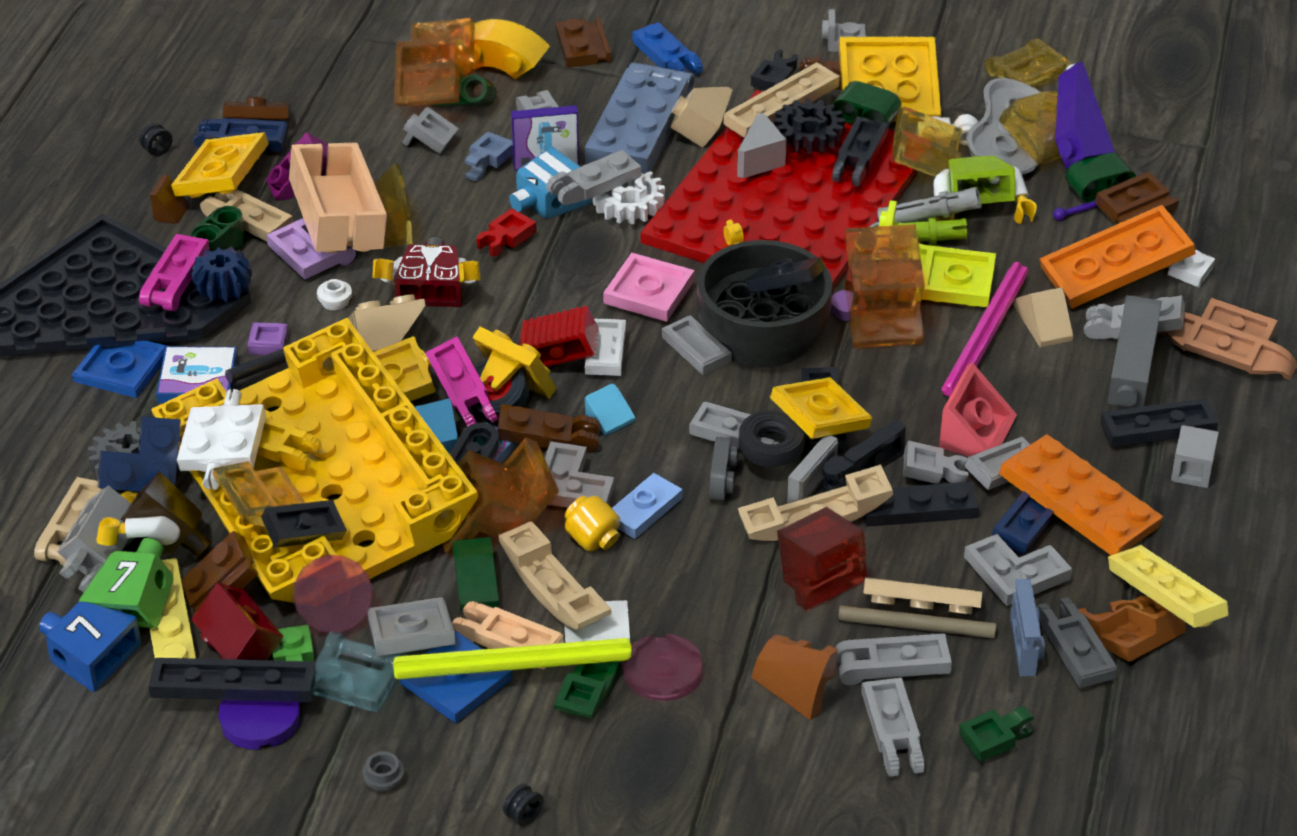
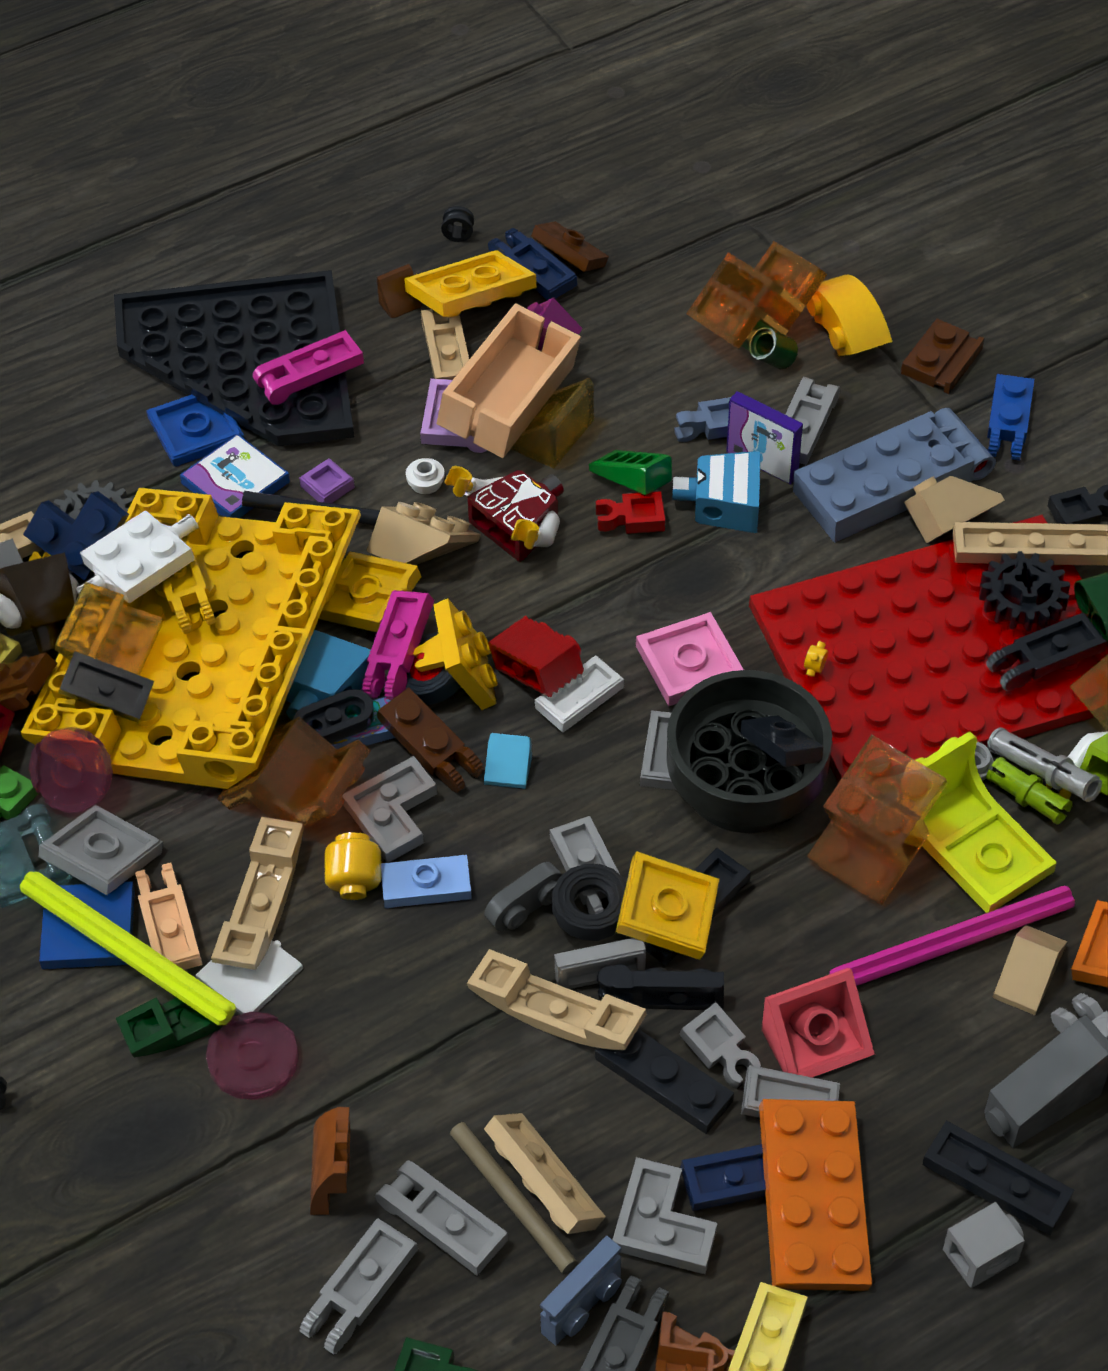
camera: 45 degrees right, 10 degrees up
dark green beam [190,206,245,252] -> none
dark blue gear [192,247,252,302] -> none
light grey bracket [402,107,459,154] -> none
dark green slope [452,537,499,611] -> none
light grey hinge [546,150,641,206] -> none
white gear [593,171,665,224] -> none
light grey slope [737,113,786,178] -> none
clear red plate [777,507,867,610] -> none
none -> green slope [589,450,672,495]

